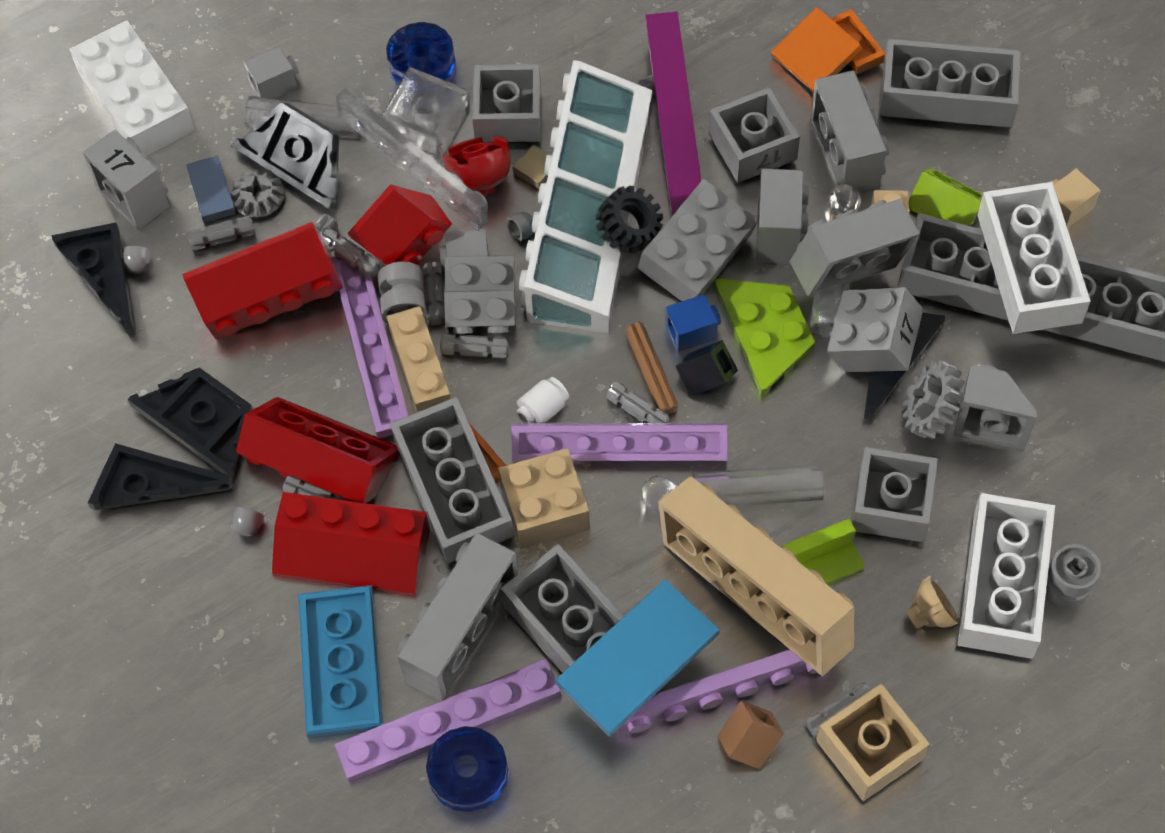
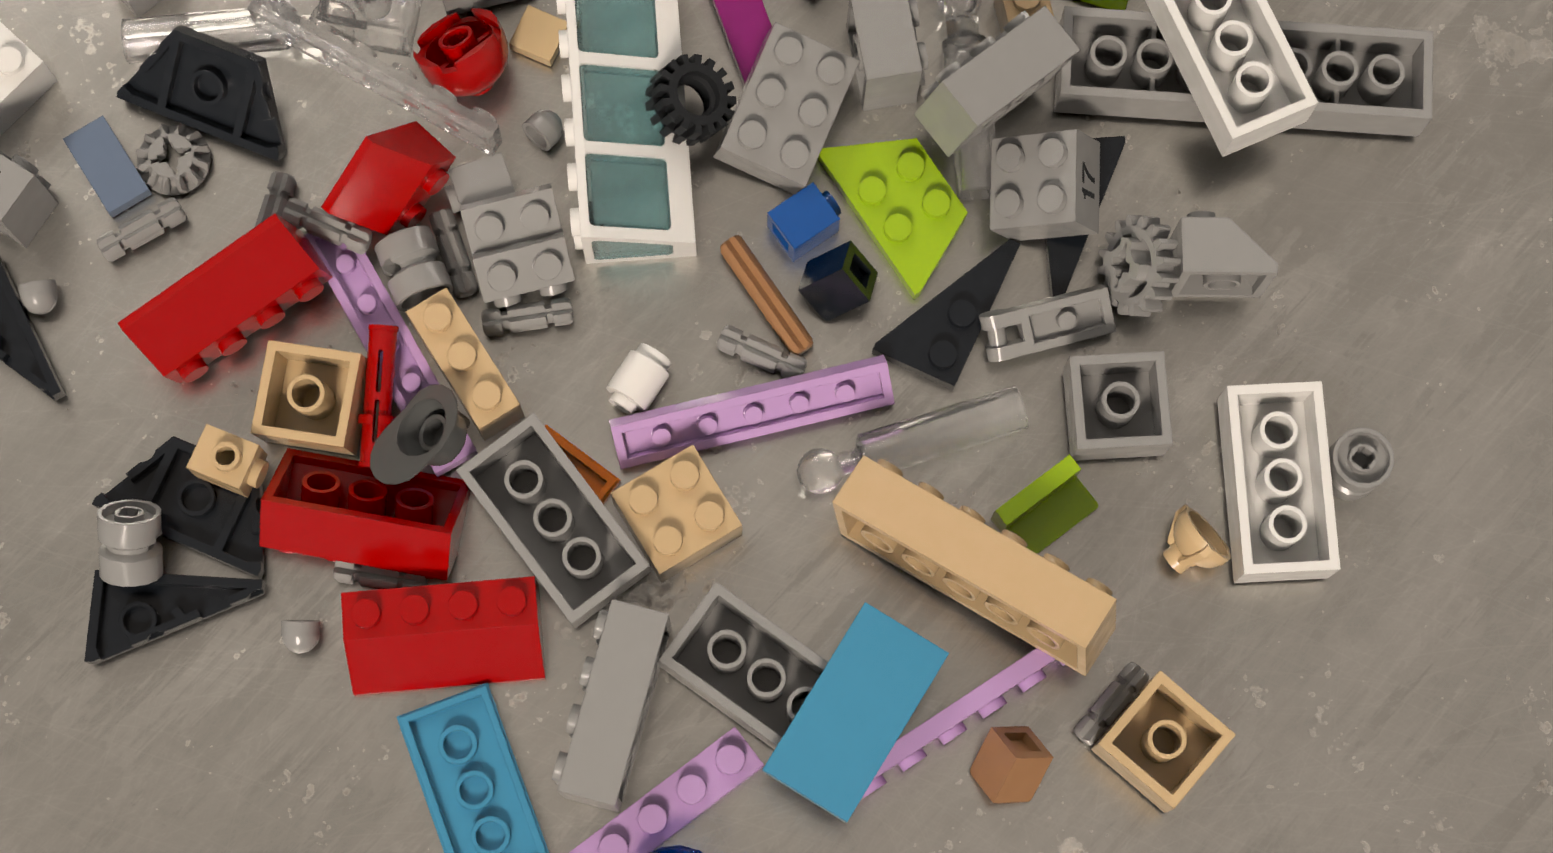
camera: 20 degrees left, 15 degrees up
none -> light grey wheel [97,499,163,587]
none -> tan brick [186,424,269,498]
none -> tan brick [250,340,367,456]
none -> red pin [357,324,399,468]
none -> dark grey piece [370,384,470,485]
none -> black wing [872,239,1021,390]
none -> light grey plate [979,284,1116,362]

